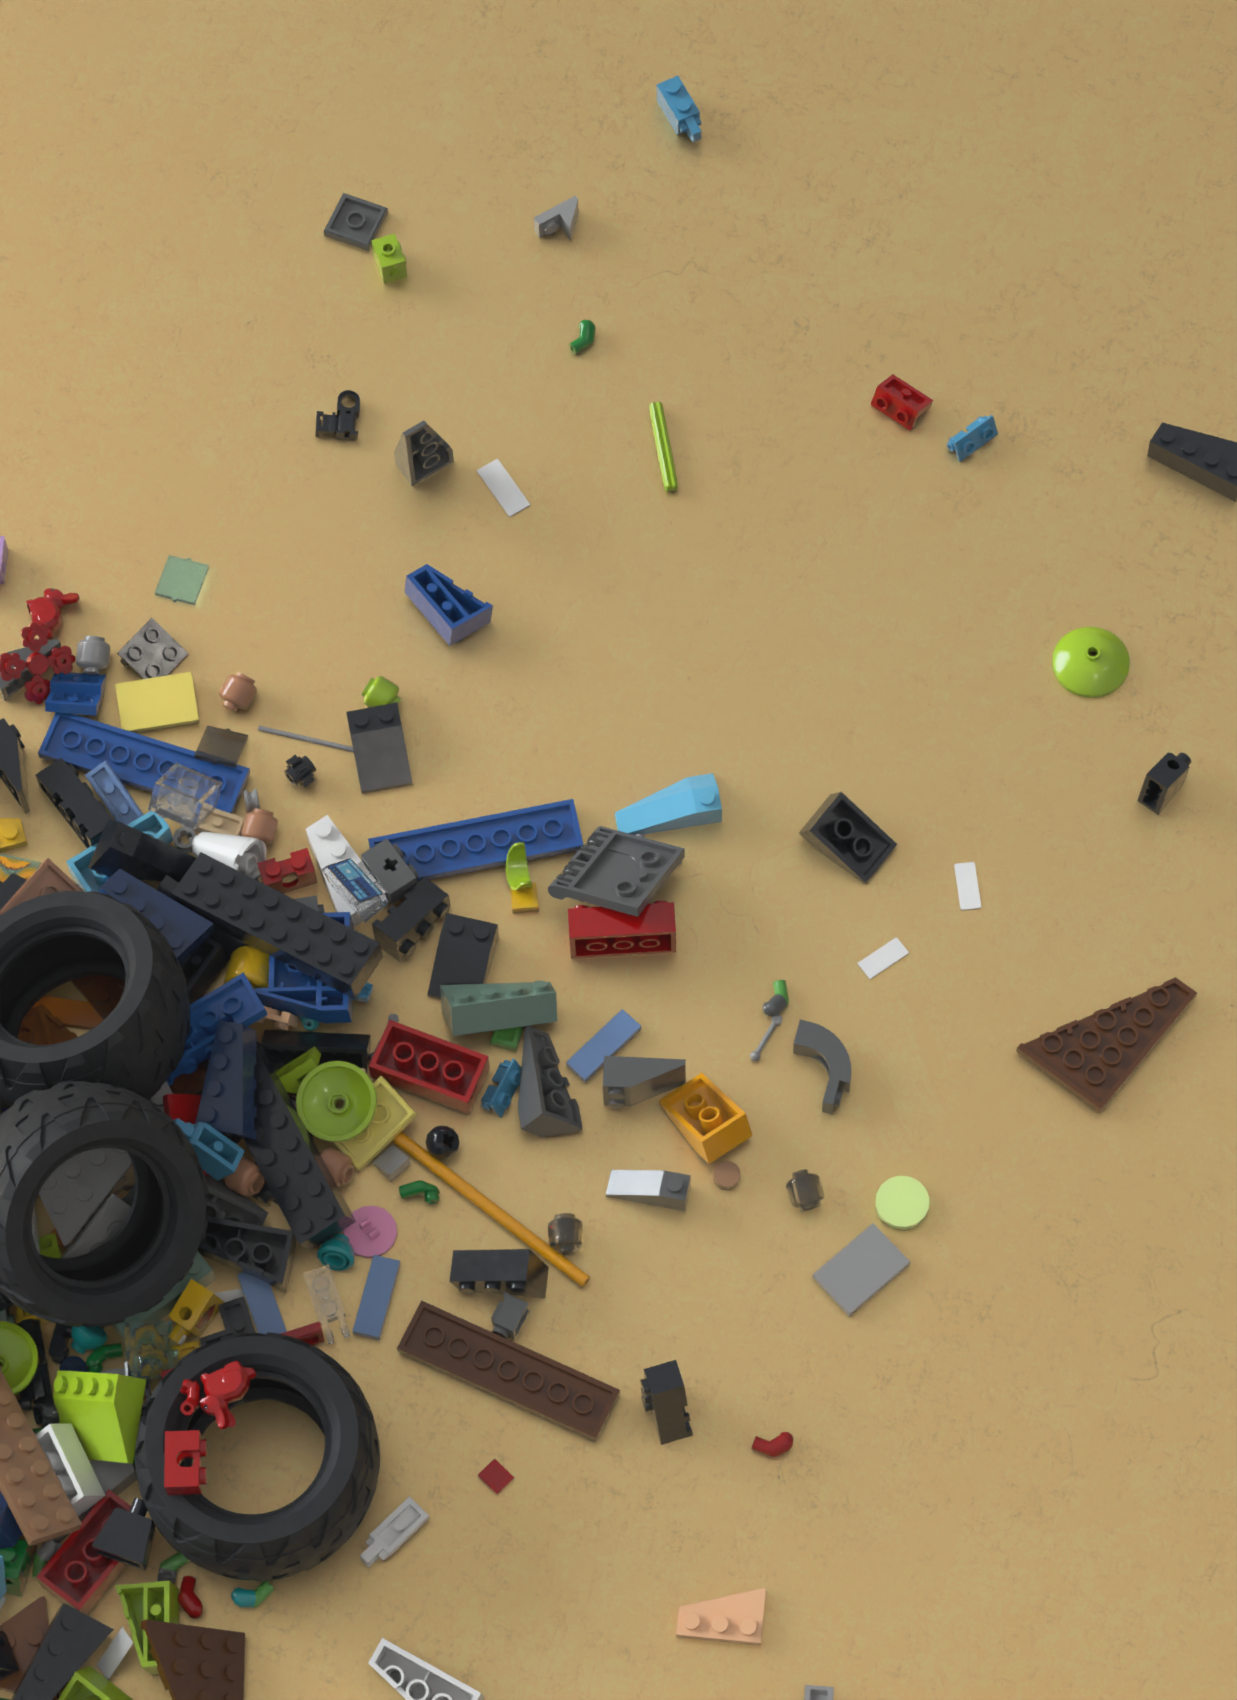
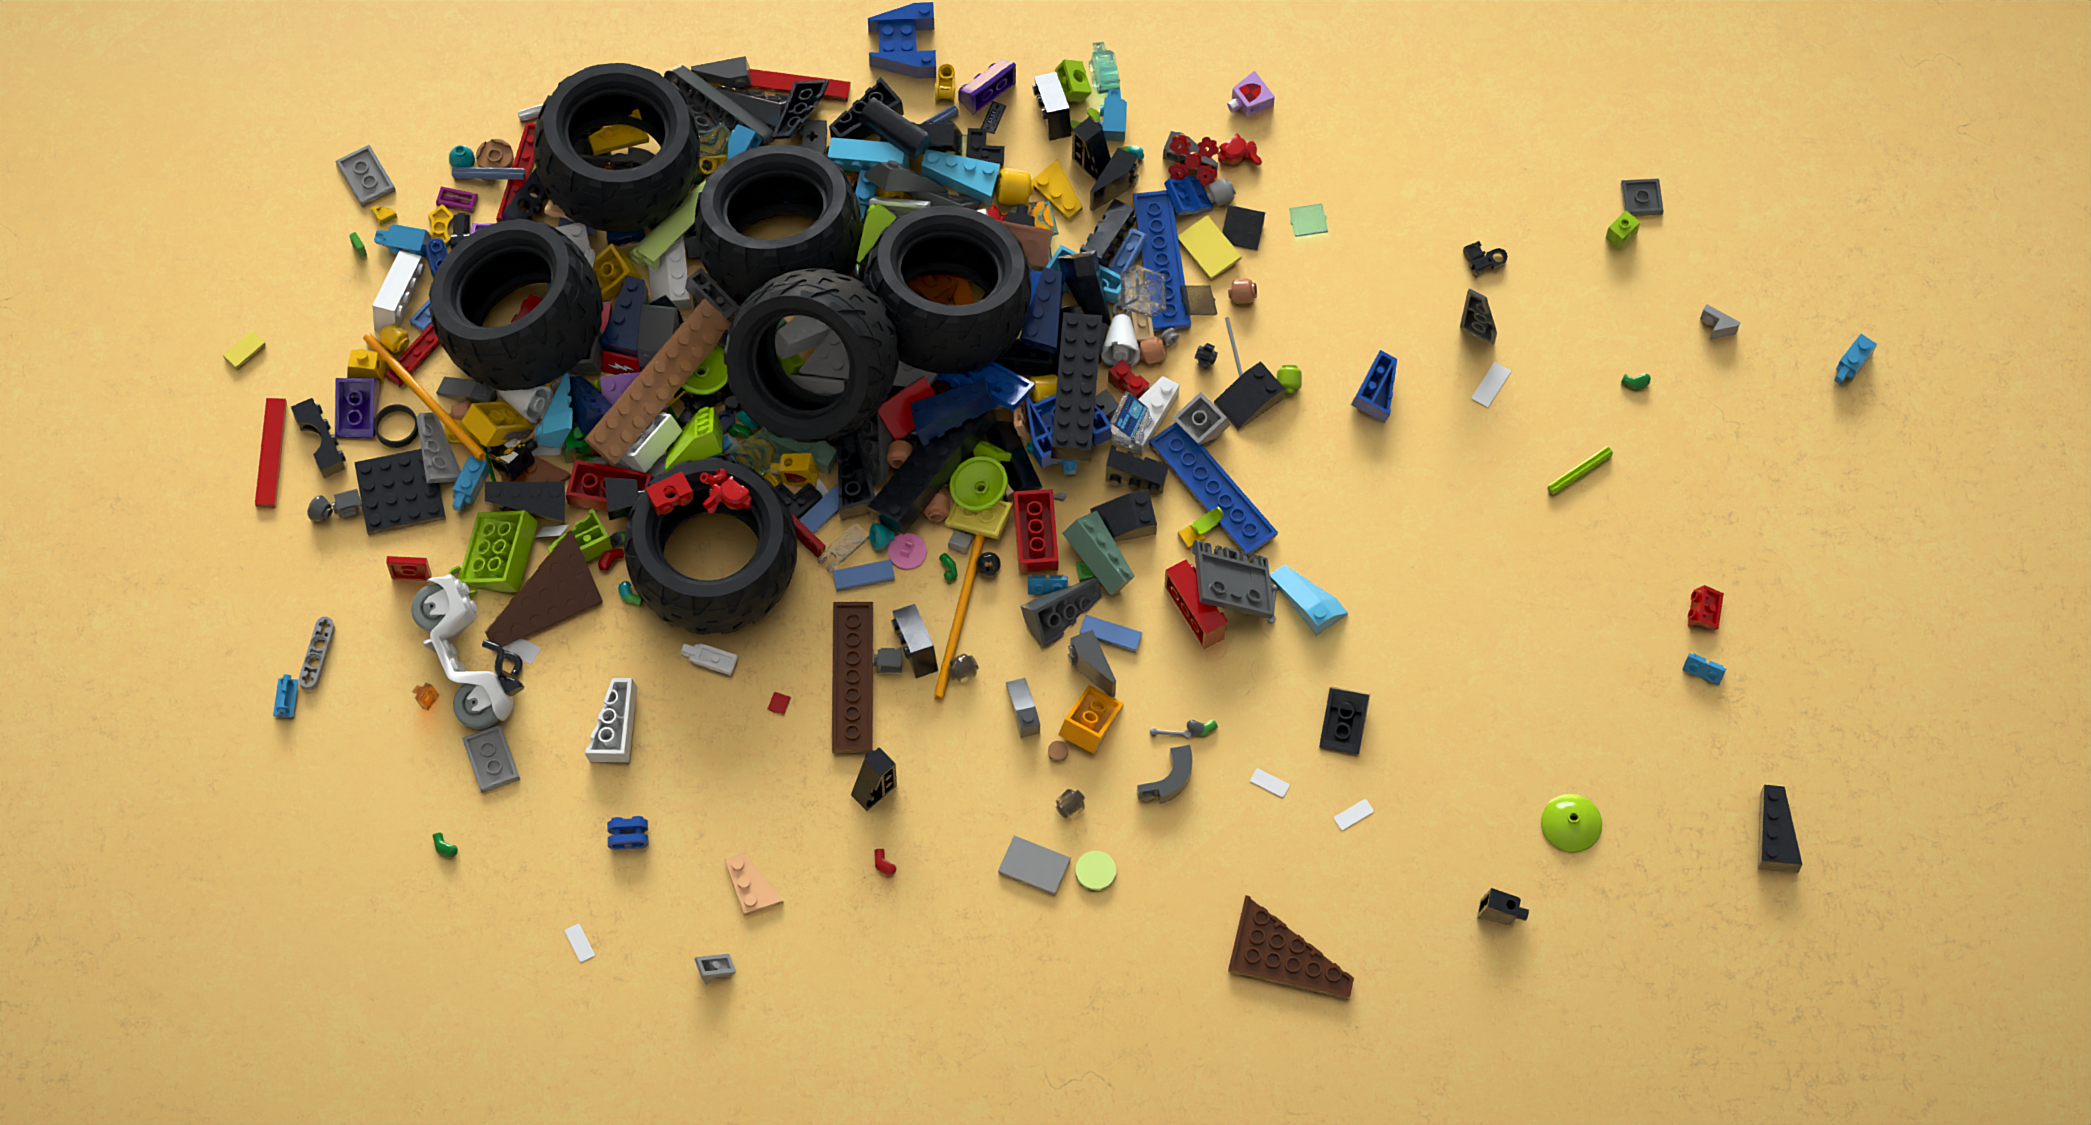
camera: 60 degrees right, 0 degrees up
dark azure hinge [174,1118,245,1181] -> none
dark grey brick [361,838,418,905] -> none
none -> light grey slope [1172,392,1230,445]

